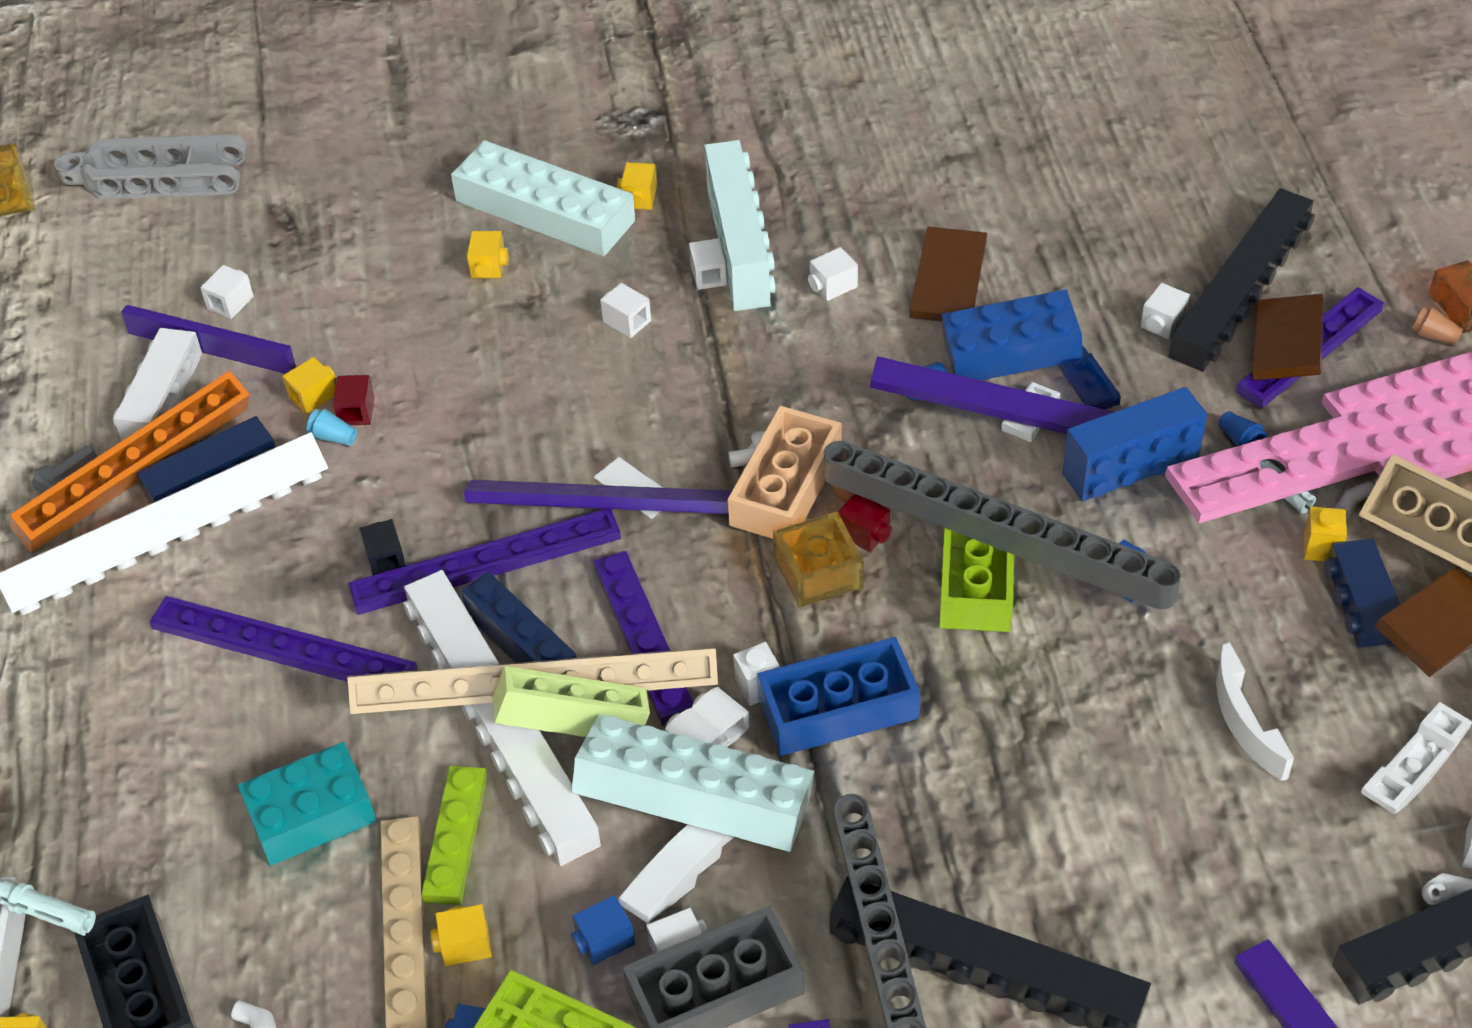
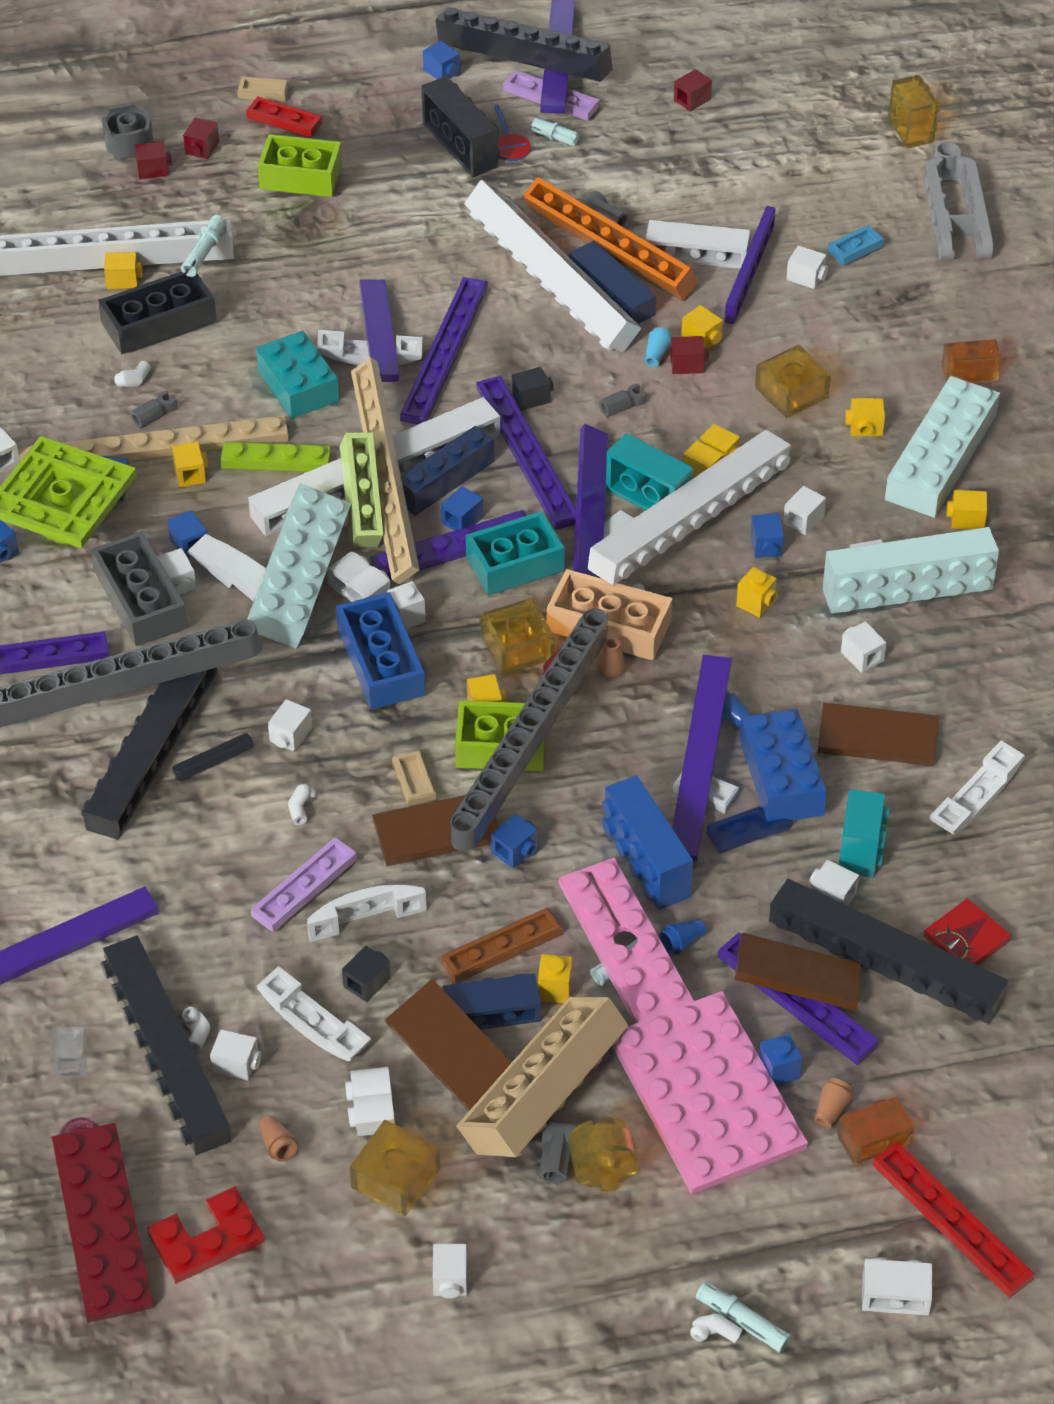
camera: 85 degrees right, 0 degrees up
none -> dark grey bar [131,390,178,429]
none -> black axle [172,733,254,781]
none -> lavender plate [251,837,357,932]
none -> white brick [268,699,312,752]
none -> white arm [288,784,316,825]
none -> white slope [317,330,422,366]
none -> black brick [342,945,391,1002]
none -> dark purple tile [359,279,399,382]
none -> reddish brown tile [372,795,499,866]
none -> tan tile [392,750,436,807]
none -> dark orange tile [440,907,563,983]
none -> blue brick [441,486,483,531]
none -> teal brick [465,511,565,595]
none -> yellow brick [467,674,507,702]
none -> white brick [588,430,791,585]
none -> dark grey bar [599,383,647,417]
none -> teal brick [606,433,693,511]
none -> yellow piece [682,424,740,478]
none -> yellow brick [736,567,778,618]
none -> blue brick [750,513,784,558]
none -> clear yellow brick [755,344,831,418]
none -> blue brick [759,1033,802,1087]
none -> dark azure plate [827,225,884,265]
none -> teal brick [839,789,889,878]
none -> red tile [924,898,1011,966]
none -> white slope [930,741,1025,835]
none -> clear orange brick [941,339,1002,383]

